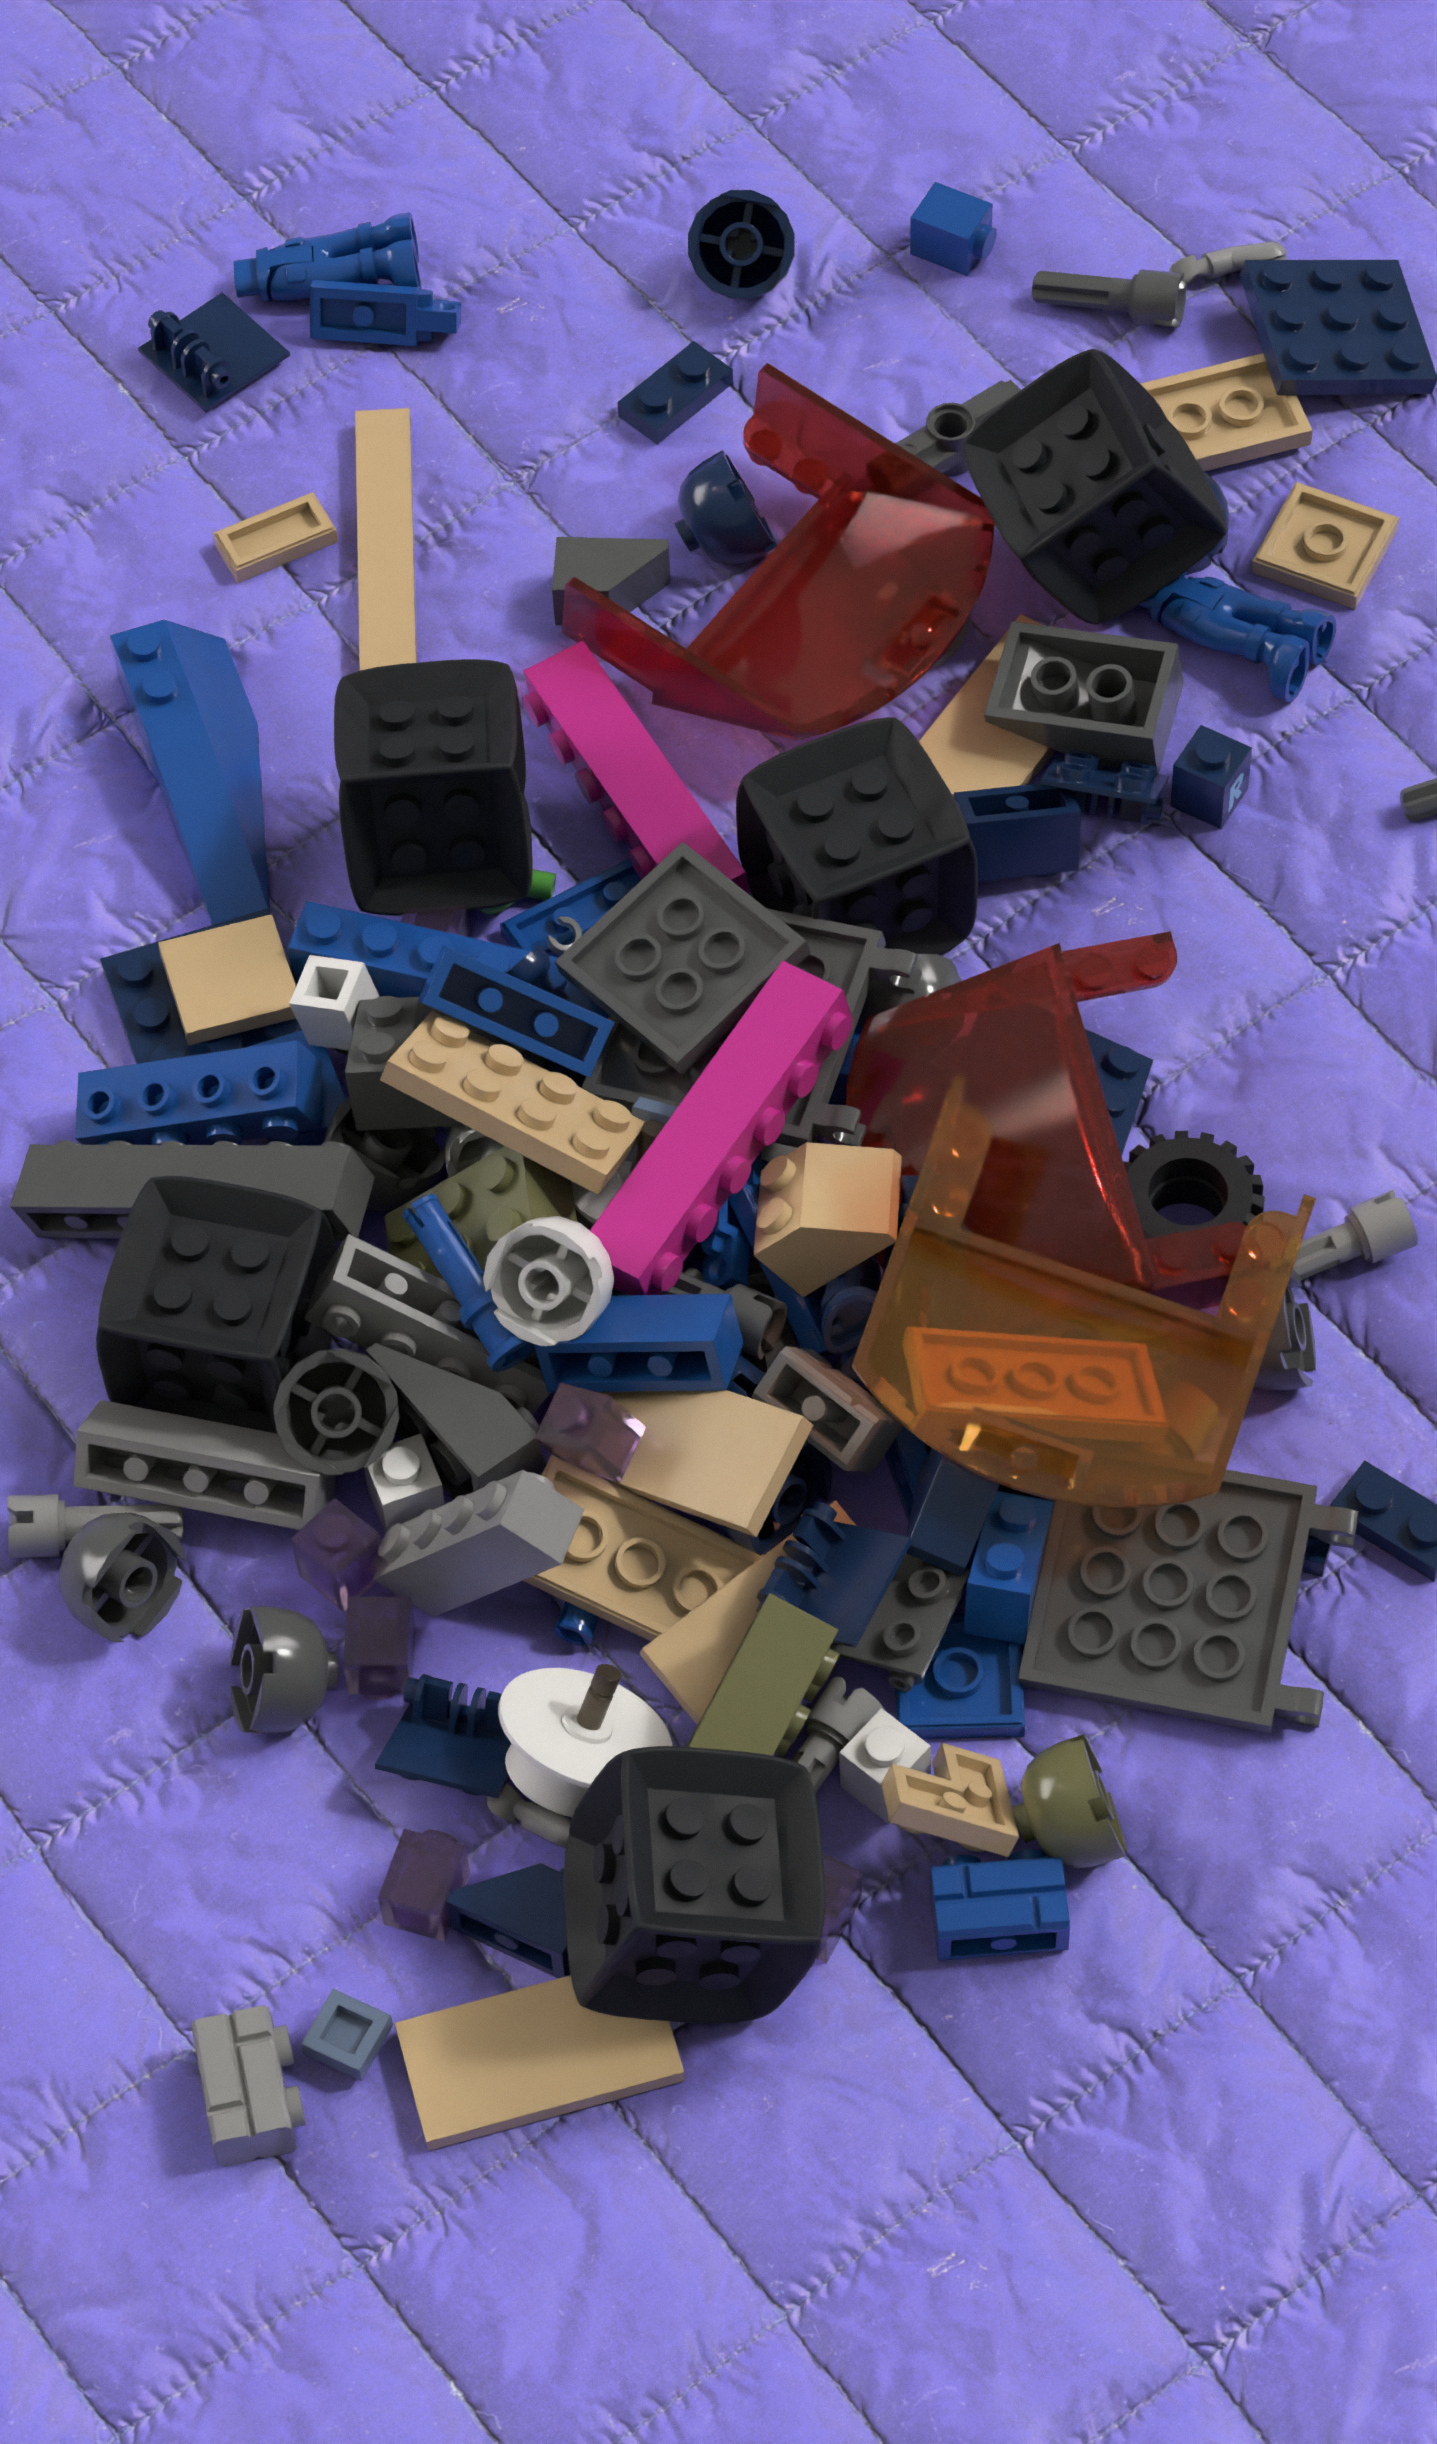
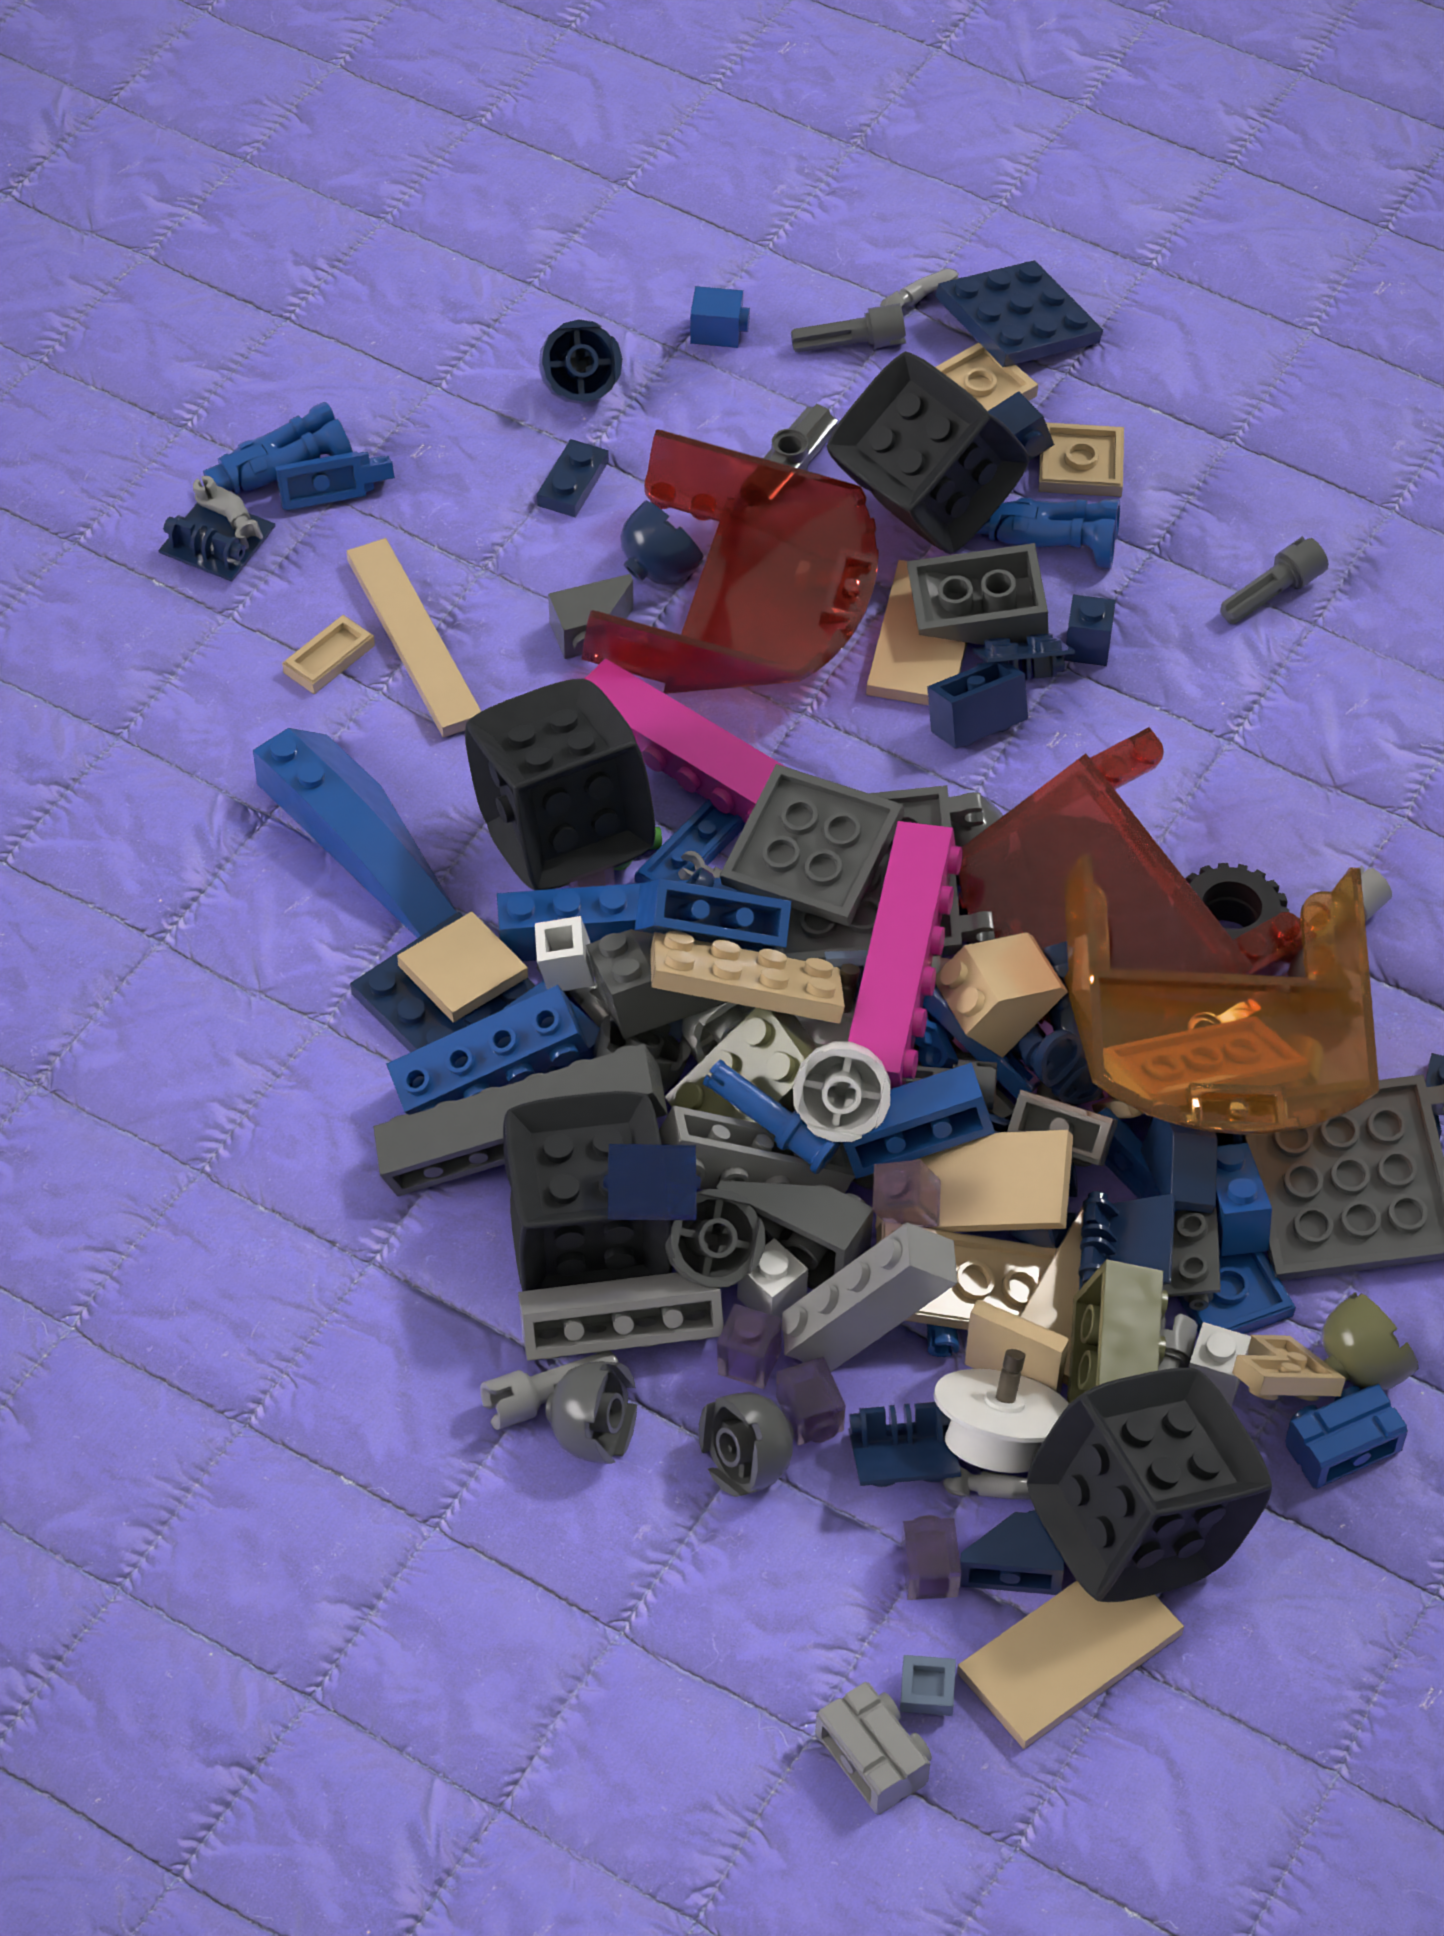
camera: 25 degrees left, 5 degrees down
black piece [736,717,978,955] -> none
none -> light grey arm [193,476,263,549]
none -> clear blue piece [603,1144,701,1220]
none -> tan tile [965,1299,1069,1394]
none -> dark blue brick [988,391,1055,461]

